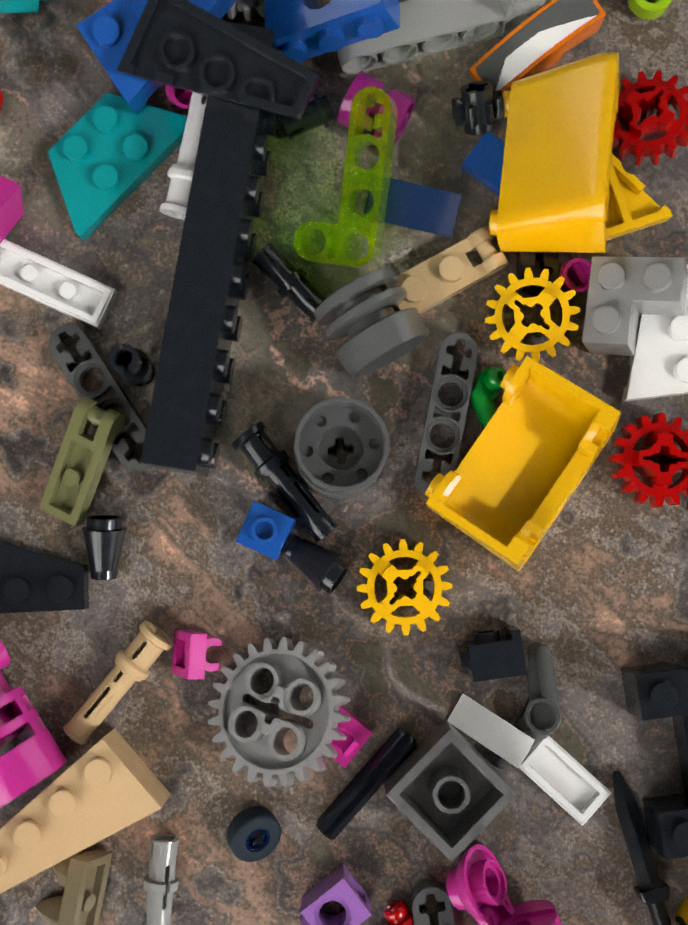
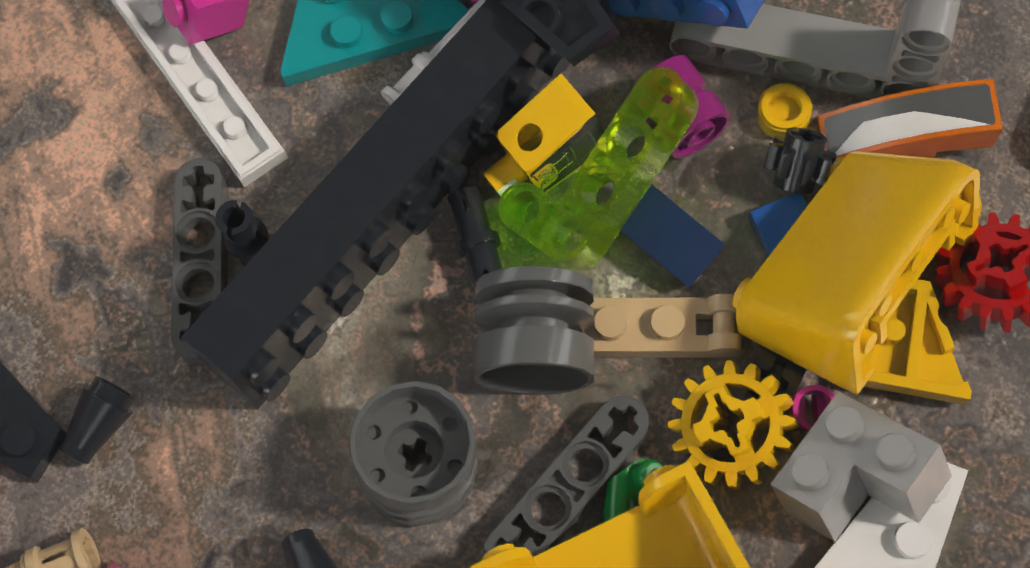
camera: 40 degrees right, 15 degrees down
olive plate [39,396,125,527] -> none
black pin [232,421,338,543] -> none
blue brick [235,501,297,560] -> none
black pin [279,94,335,140] -> none
none -> yellow torso [482,73,610,199]
none -> yellow tile [756,83,812,138]

